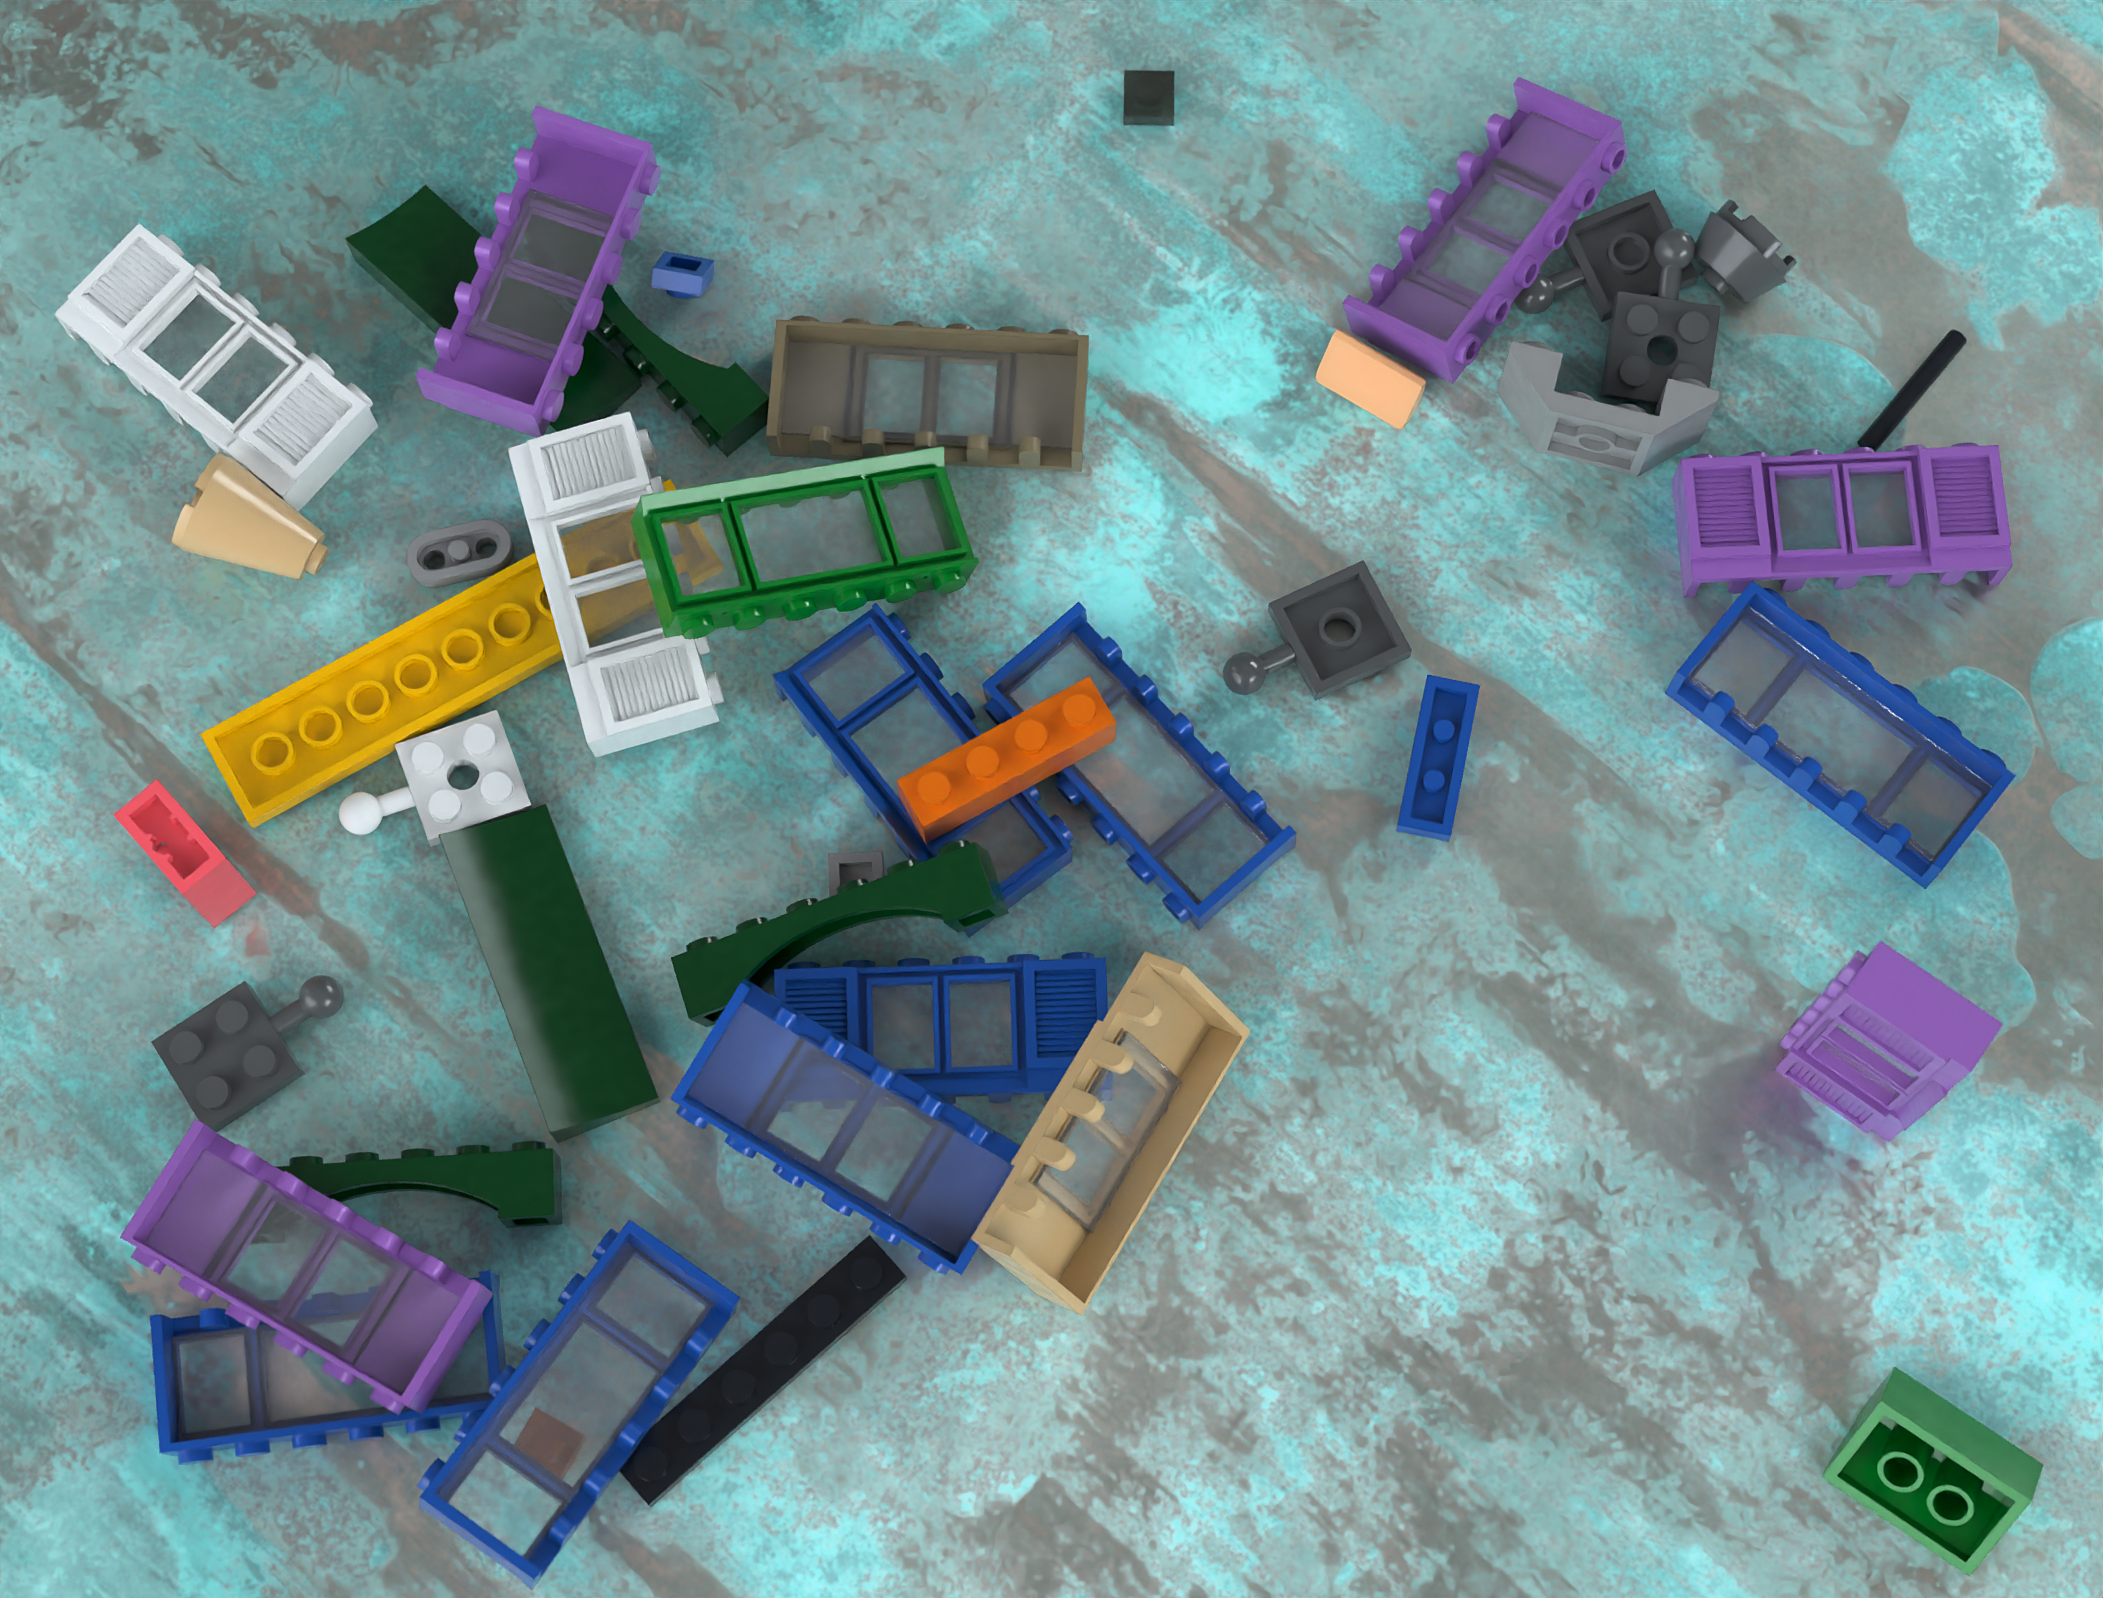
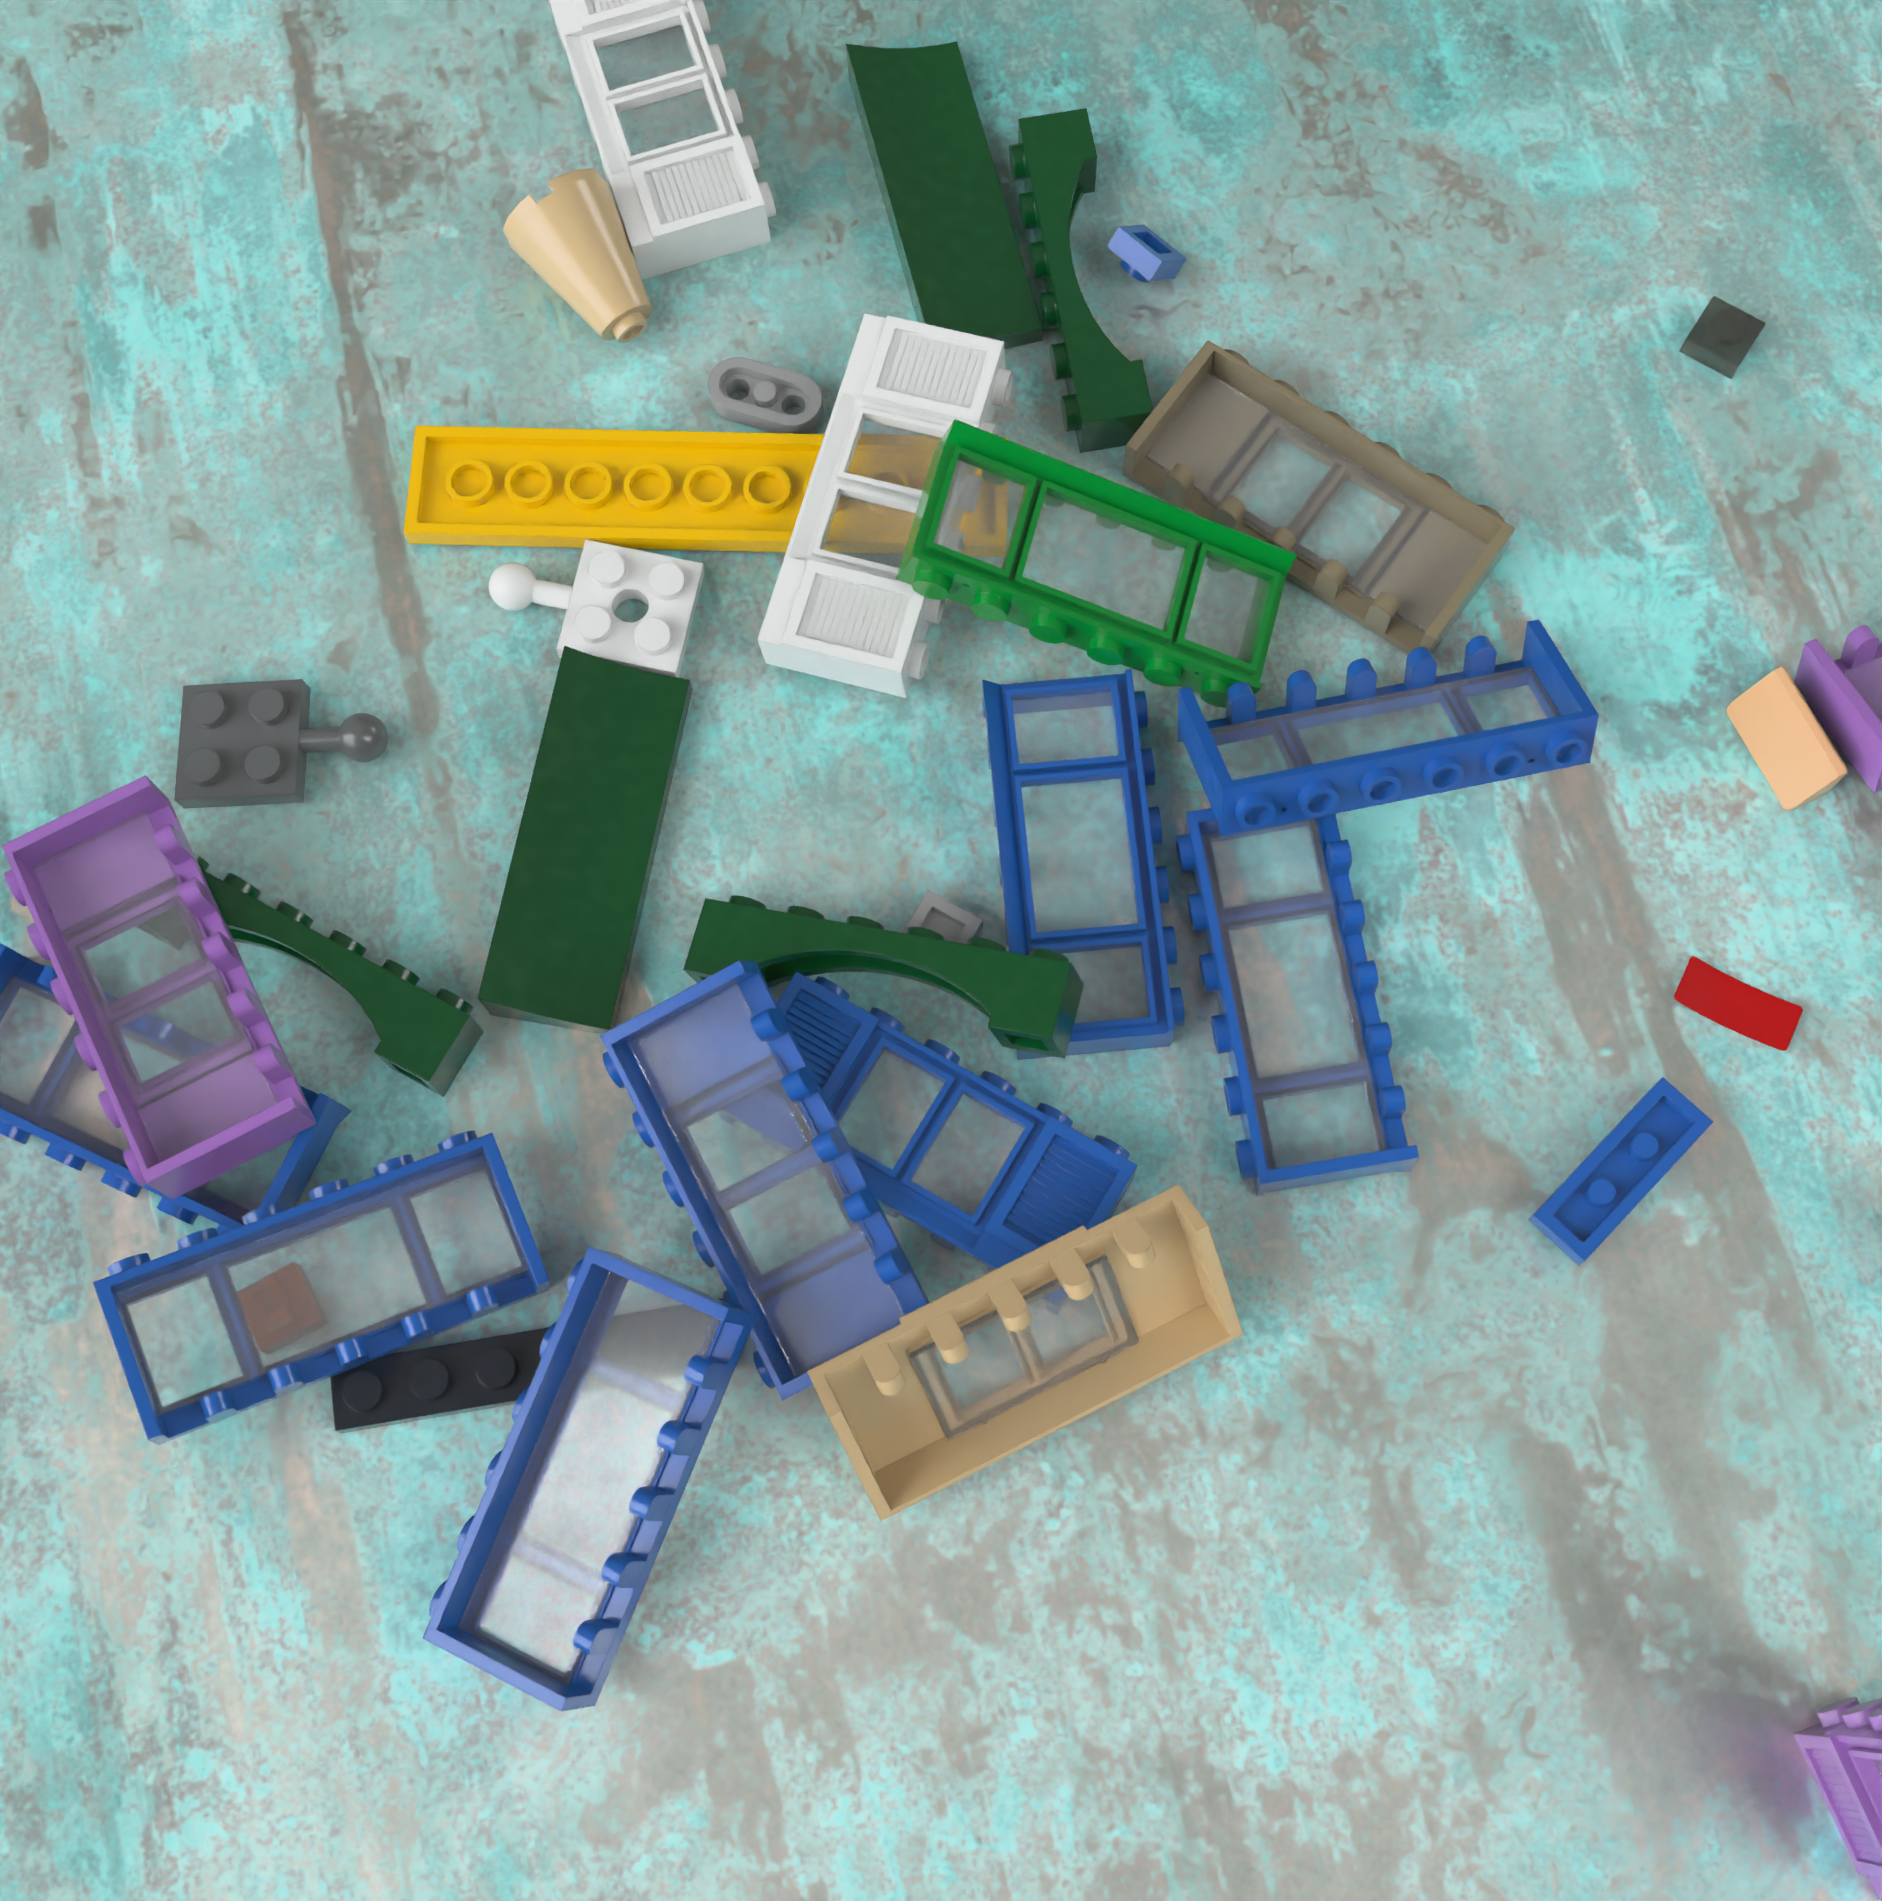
camera: 35 degrees right, 0 degrees up
coral window [113,779,257,929] -> none
medium lavender window [415,106,661,437] -> none
orange brick [897,676,1117,843] -> none
dark grey plate [1223,560,1412,701] -> none
none -> window [422,1246,757,1712]
none -> blue window [1177,619,1599,836]
none -> red sticker [1674,956,1803,1051]

